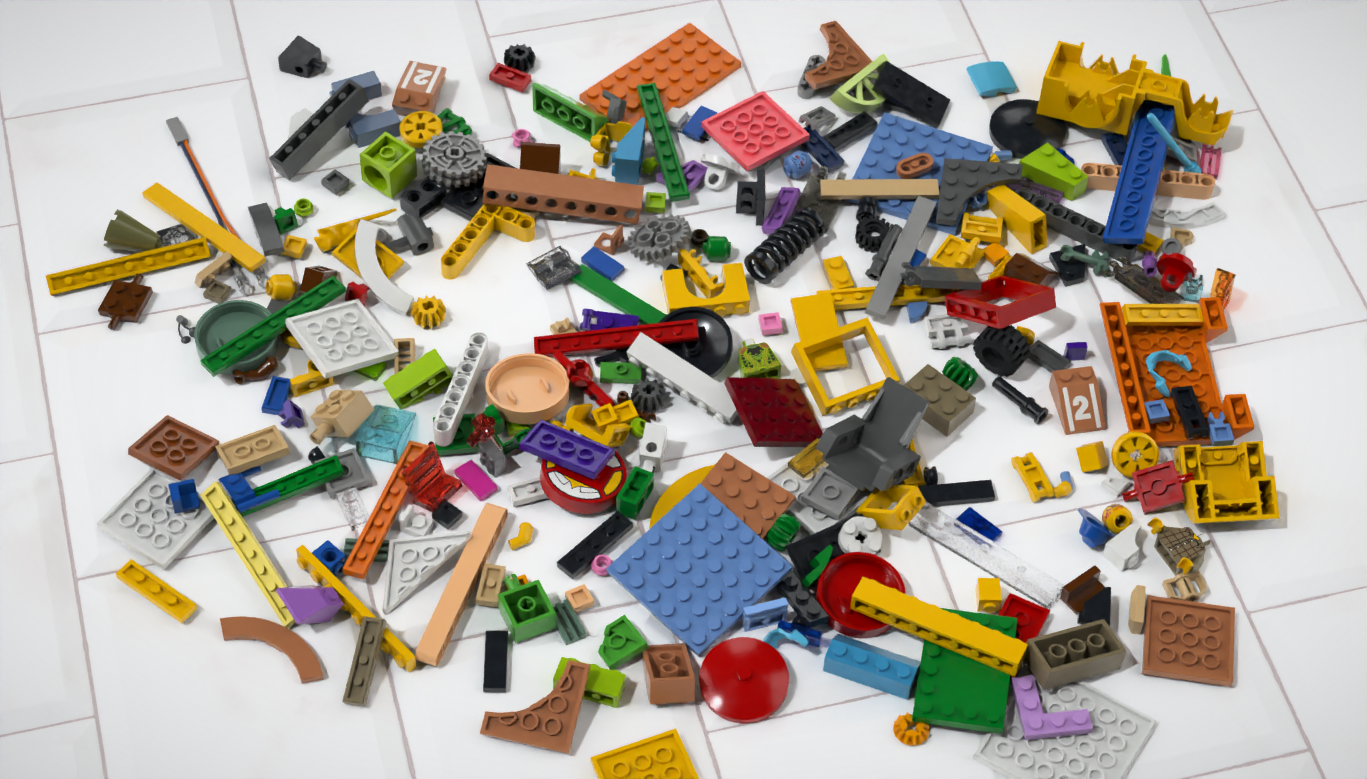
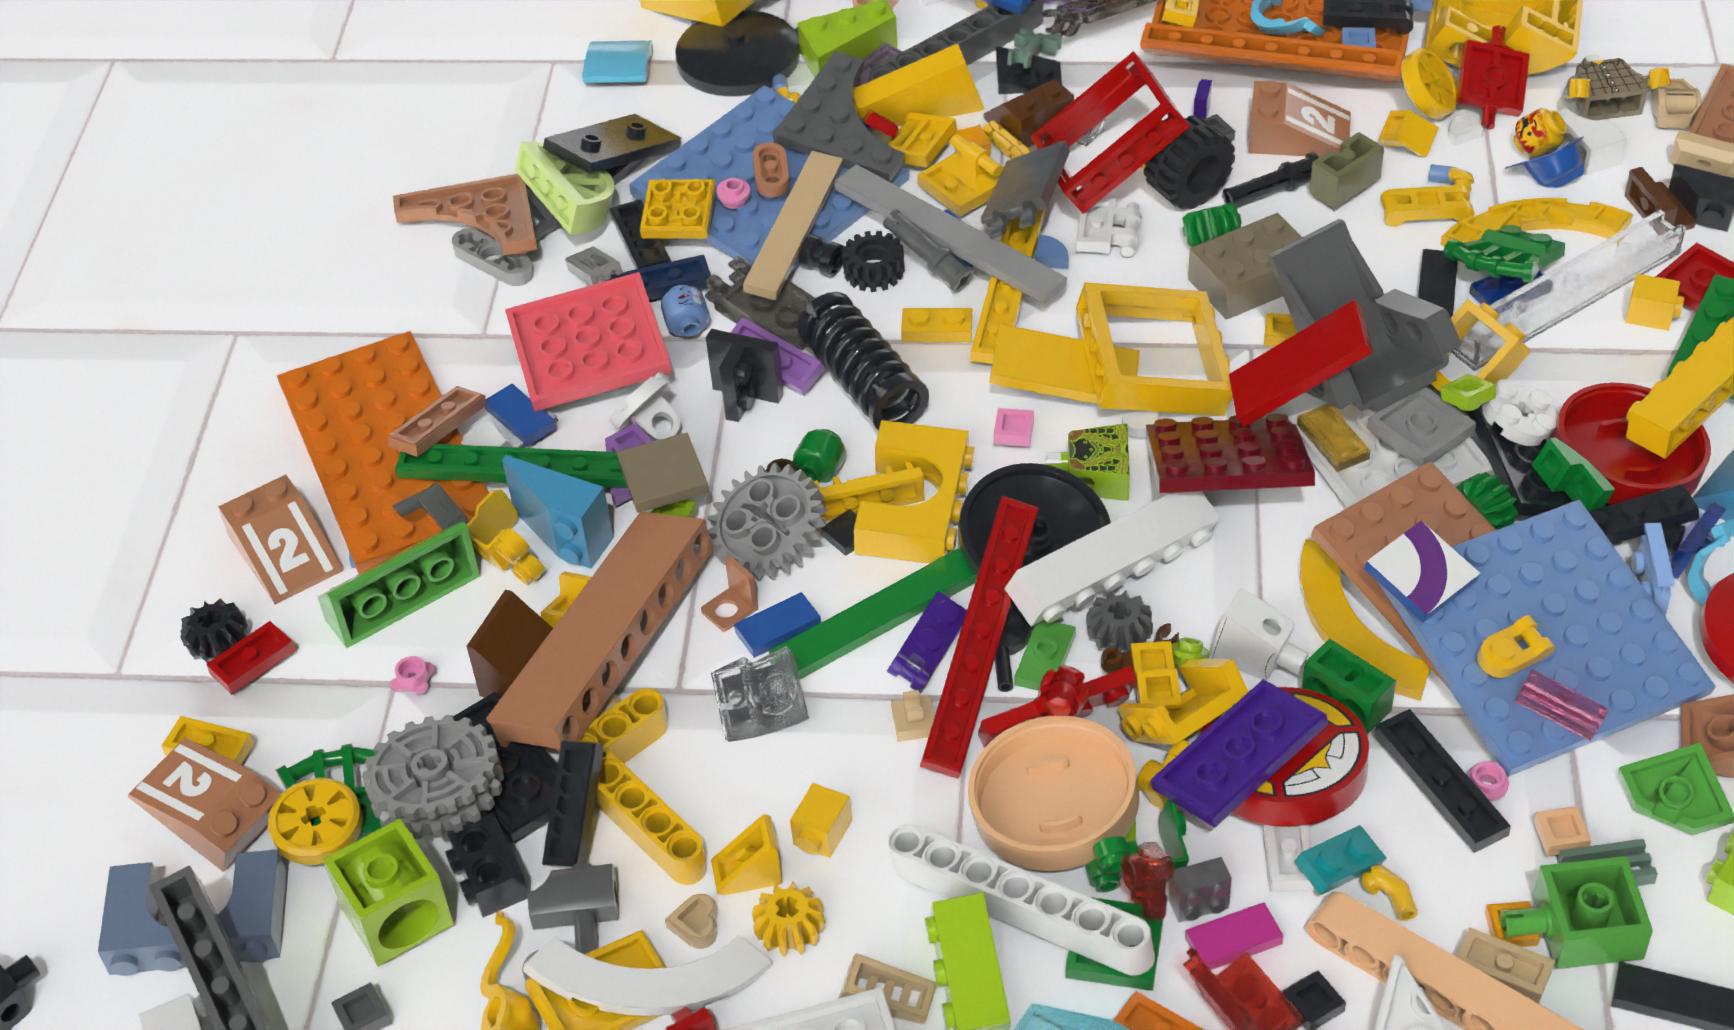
camera: 65 degrees left, 5 degrees down
none -> yellow plate [161,716,255,765]
none -> nougat slope [218,474,343,605]
none -> nougat tile [387,386,486,457]
none -> black plate [542,741,604,868]
none -> dark tan tile [616,432,710,513]
none -> yellow tile [640,179,717,239]
none -> tan tile [665,893,717,949]
none -> yellow slope [711,813,782,896]
none -> bright pink plate [717,178,750,209]
none -> yellow brick [790,783,853,858]
none -> red tile [862,109,899,138]
none -> red tile [1229,299,1373,427]
none -> teal plate [1294,825,1387,896]
none -> olive brick [1310,132,1384,209]
none -> tile [1364,520,1481,622]
none -> yellow tile [1440,197,1633,246]
none -> lime plate [1441,374,1496,411]
none -> green plate [1443,225,1566,283]
none -> yellow plate [1477,615,1556,678]
none -> clear pink tile [1514,670,1609,741]

